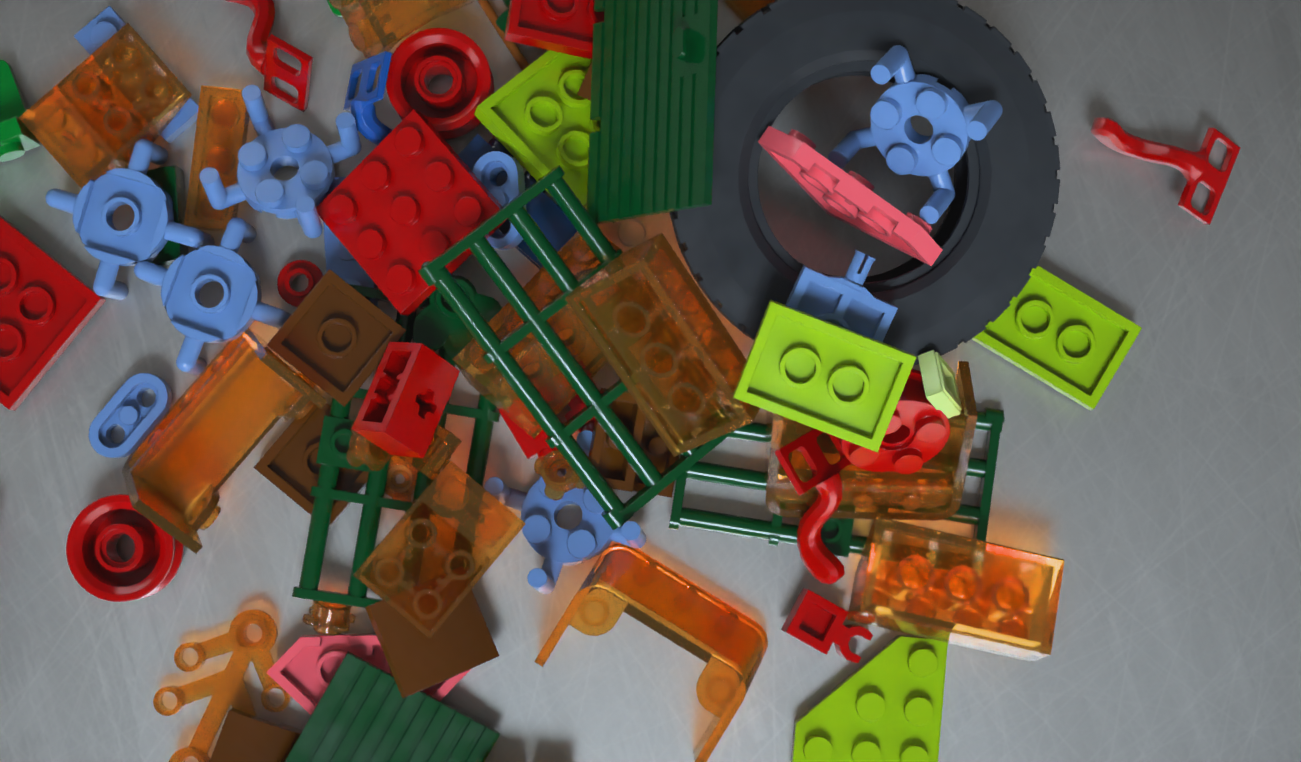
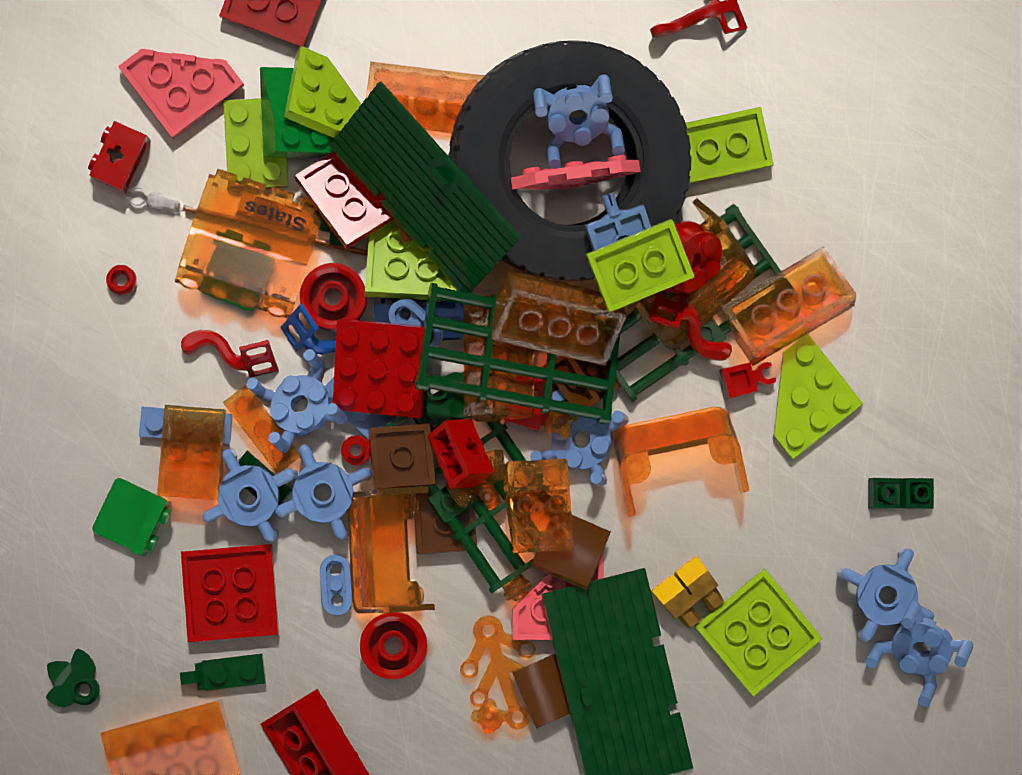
camera: 45 degrees left, 0 degrees up
yellowish green tile [918,350,962,418] -> none
none -> clear orange plate [471,698,507,734]

